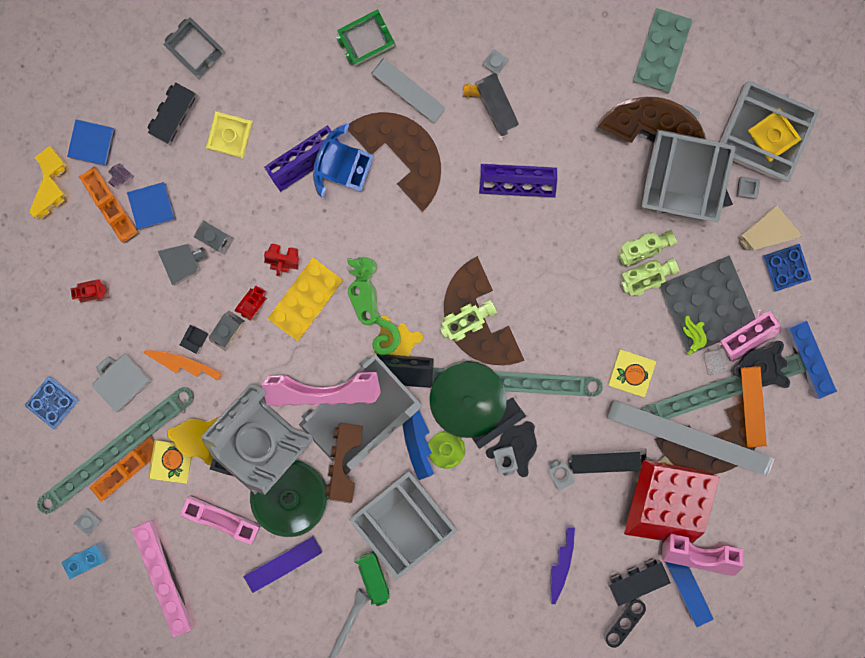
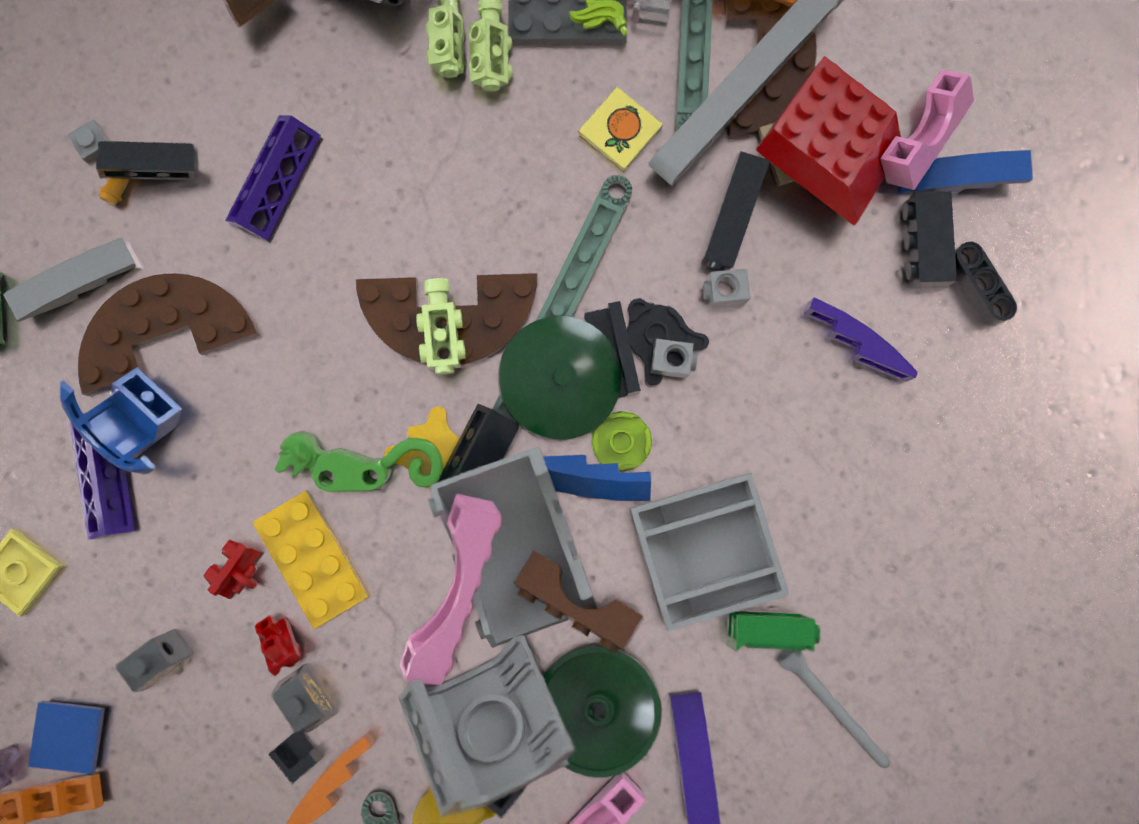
camera: 75 degrees left, 5 degrees down
dark grey torso [158,244,207,286] -> none

